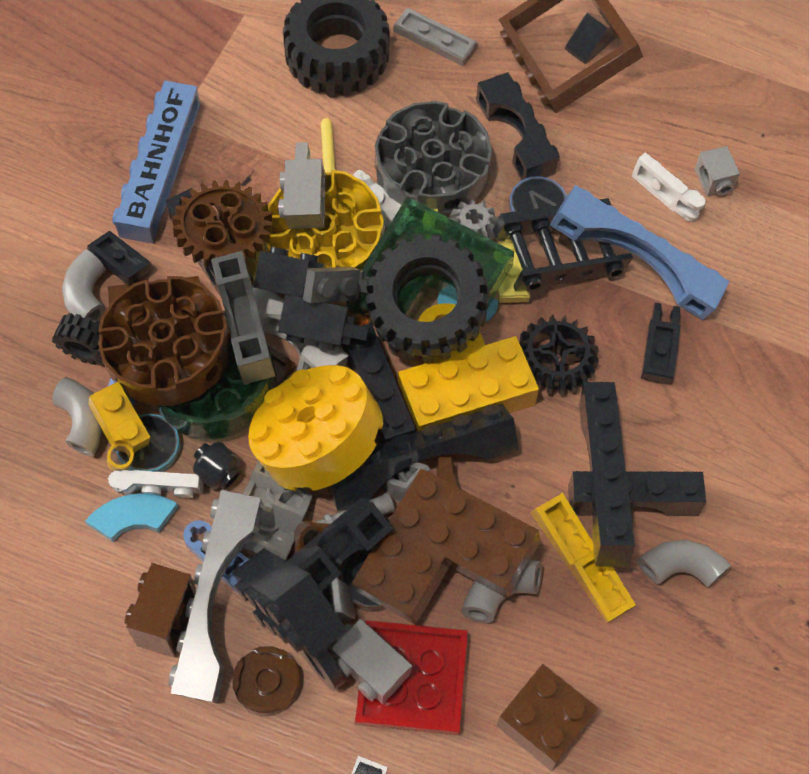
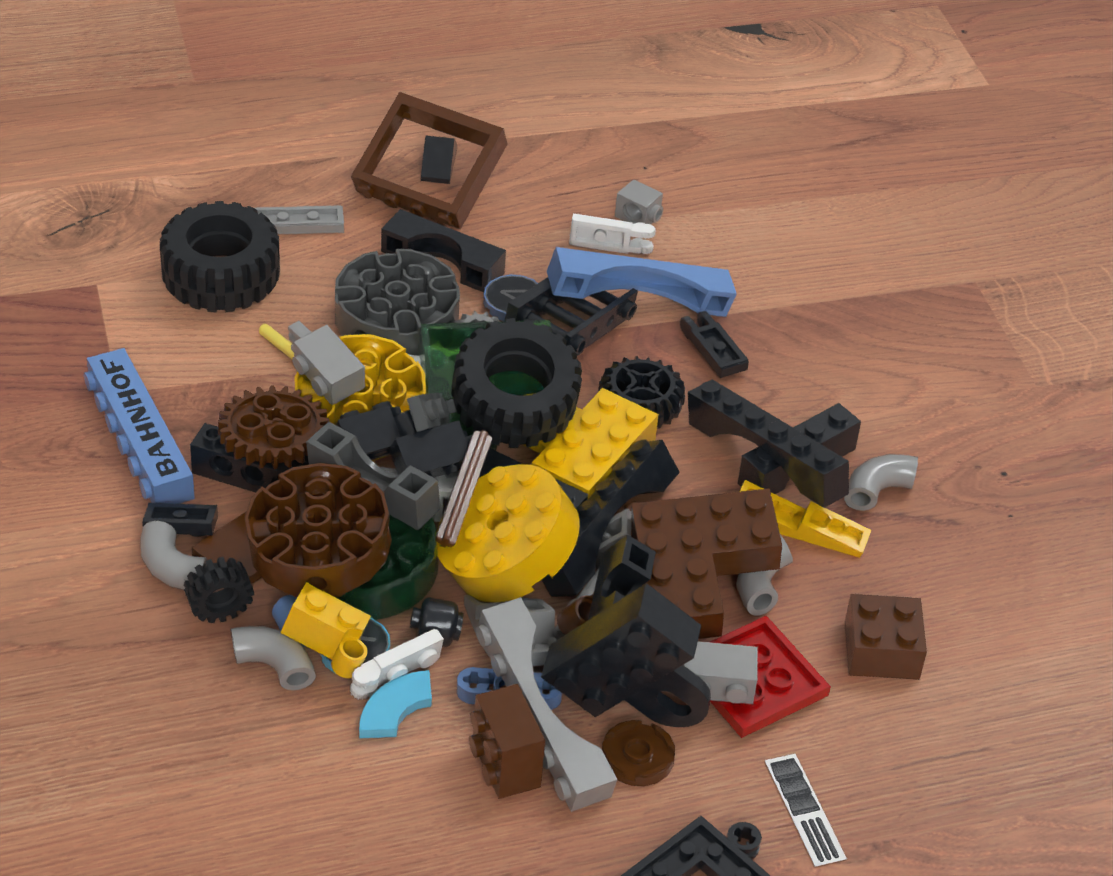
camera: 40 degrees left, 20 degrees down
none -> axle [435,430,492,548]

